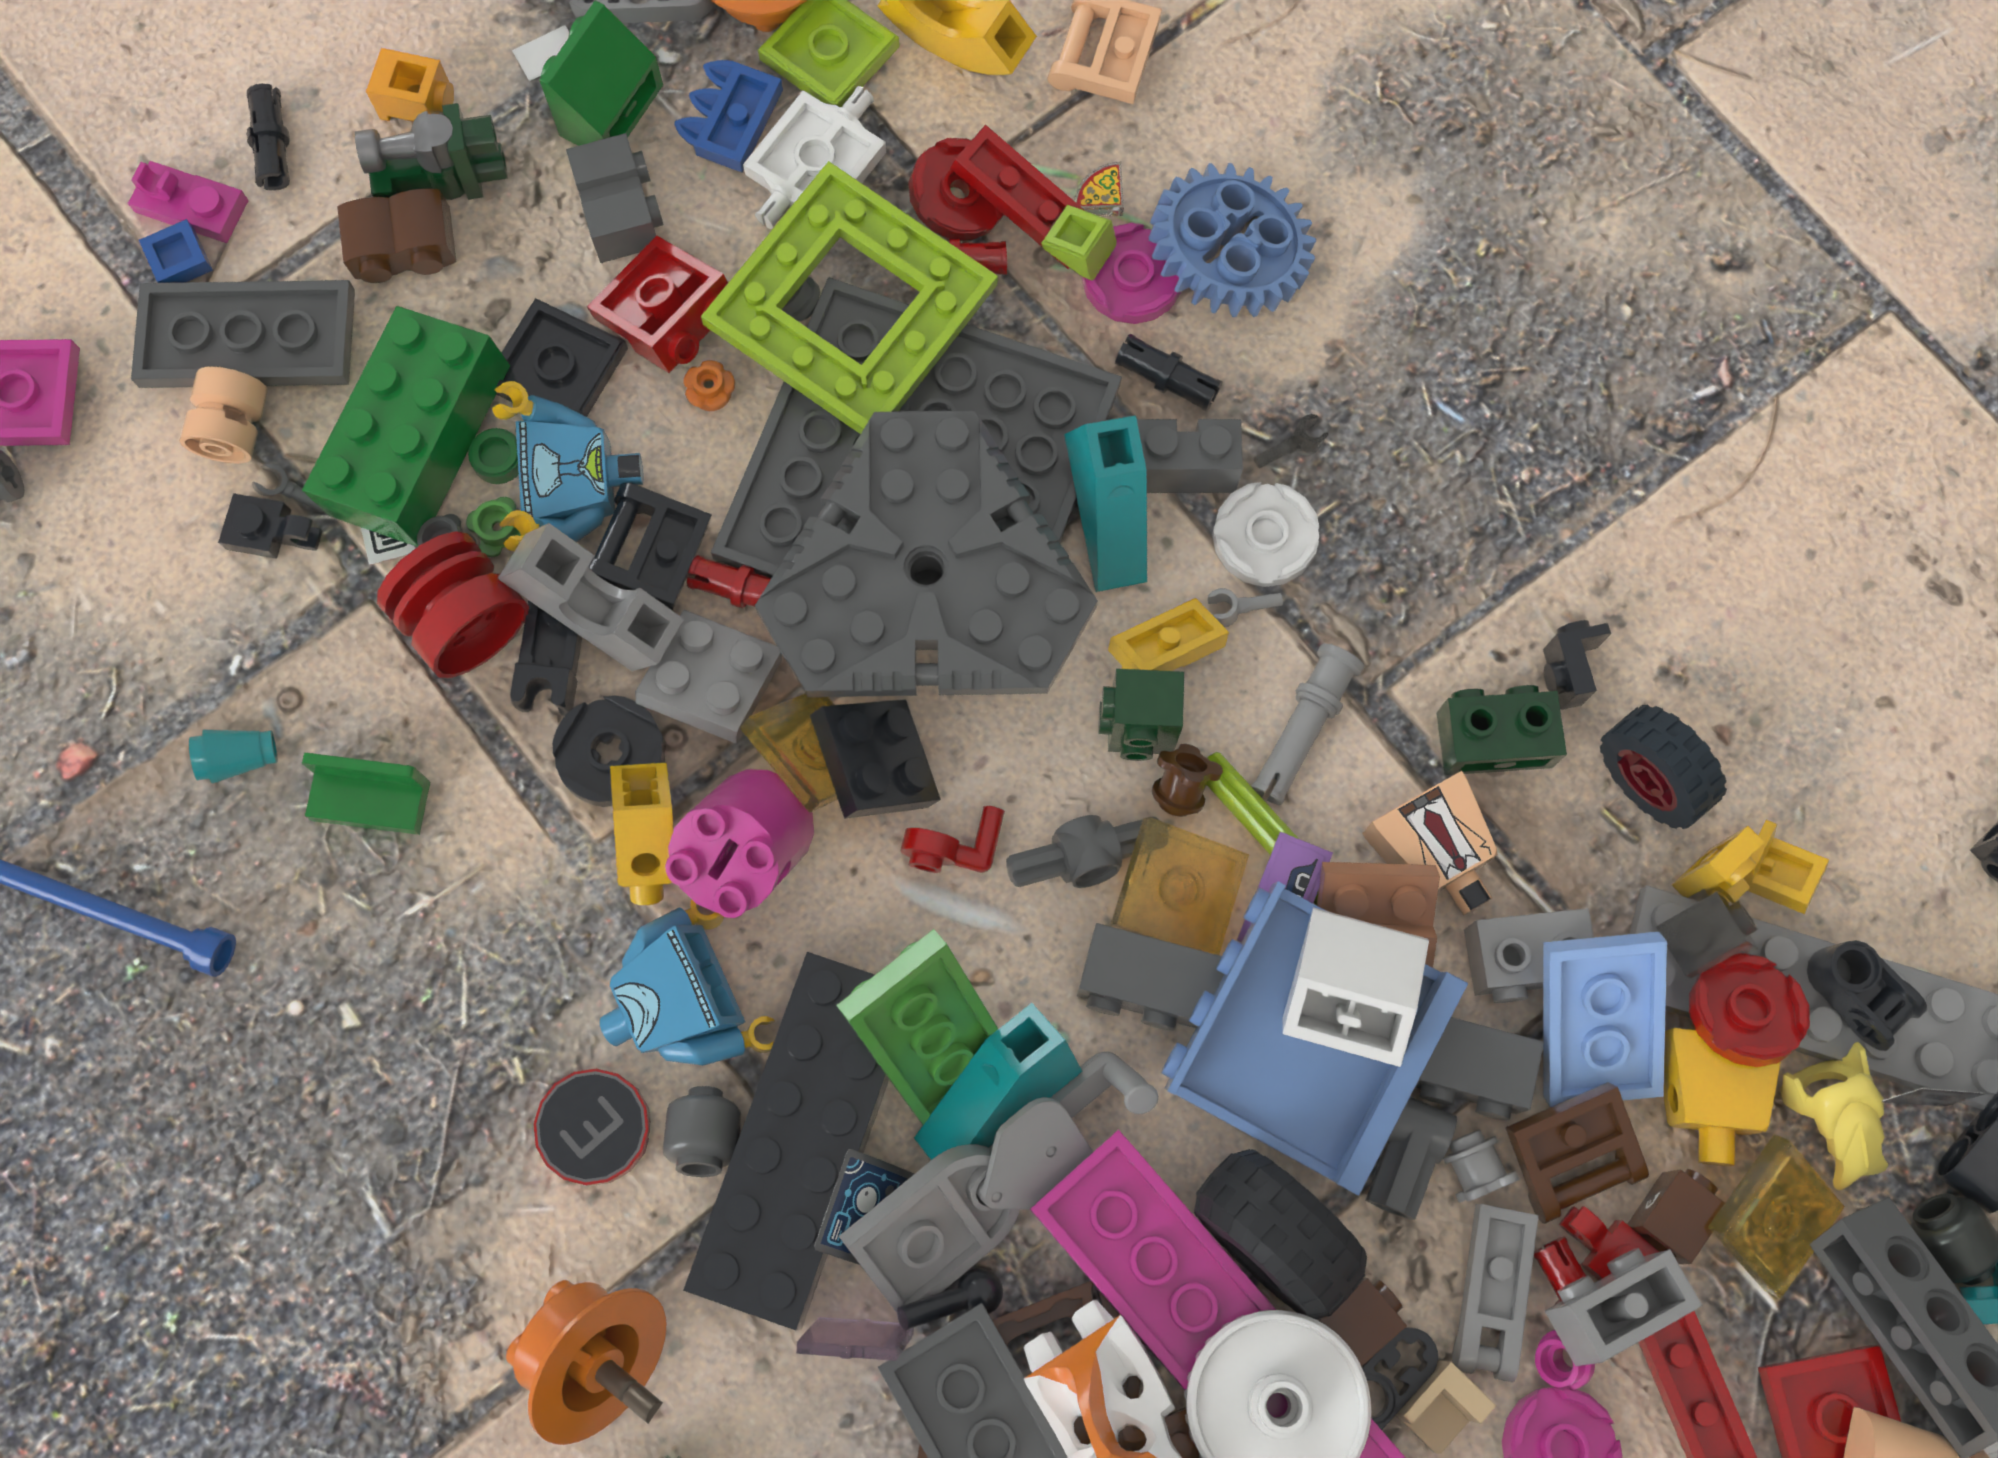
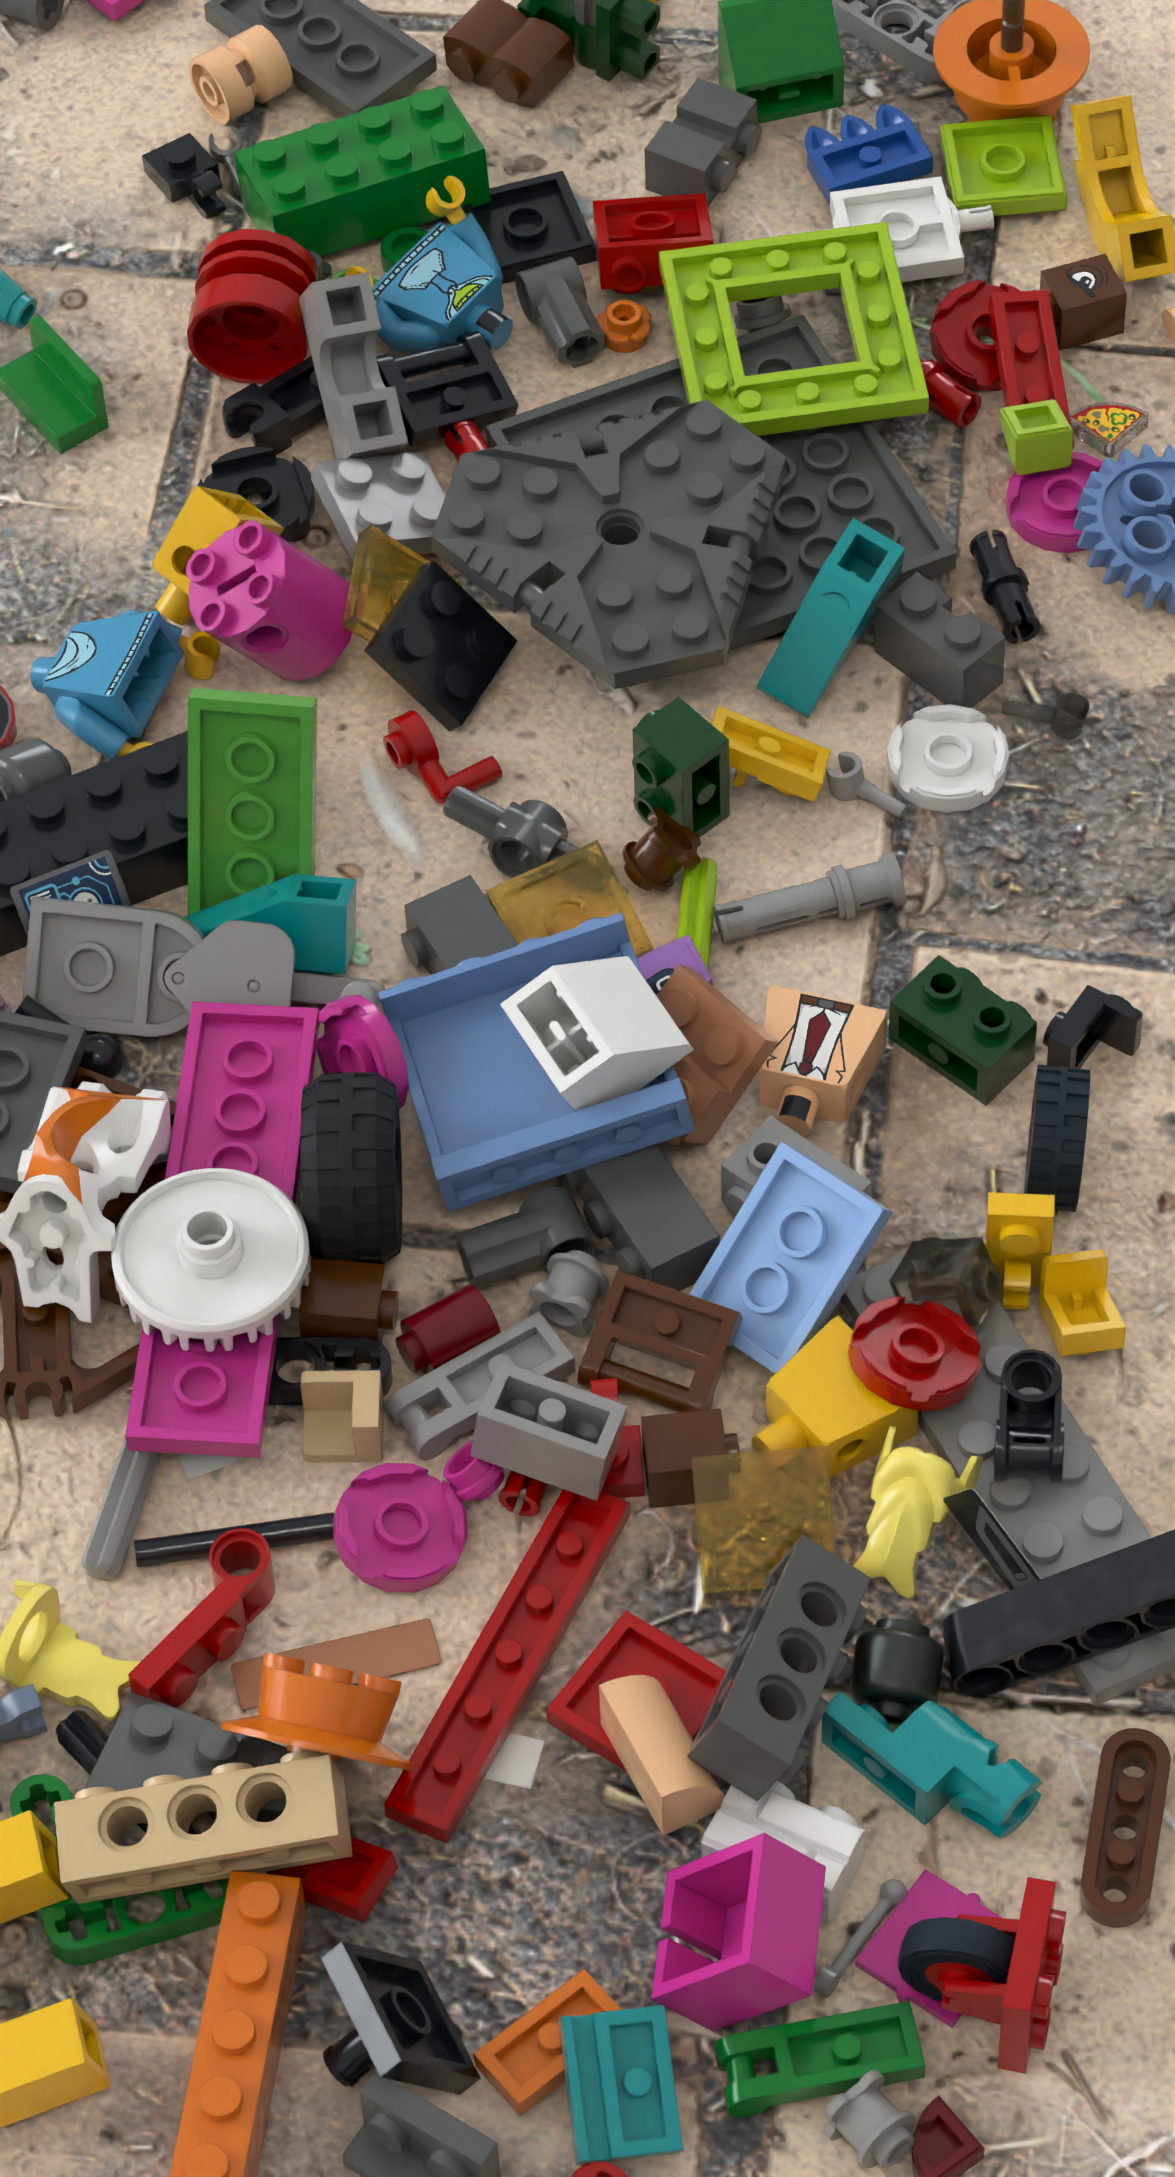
camera: 50 degrees right, 20 degrees down
none -> dark pink tile [317,995,409,1110]
none -> dark red brick [395,1284,501,1374]
none -> dark grey piece [515,256,605,368]
none -> reddish brown brick [1040,254,1127,351]

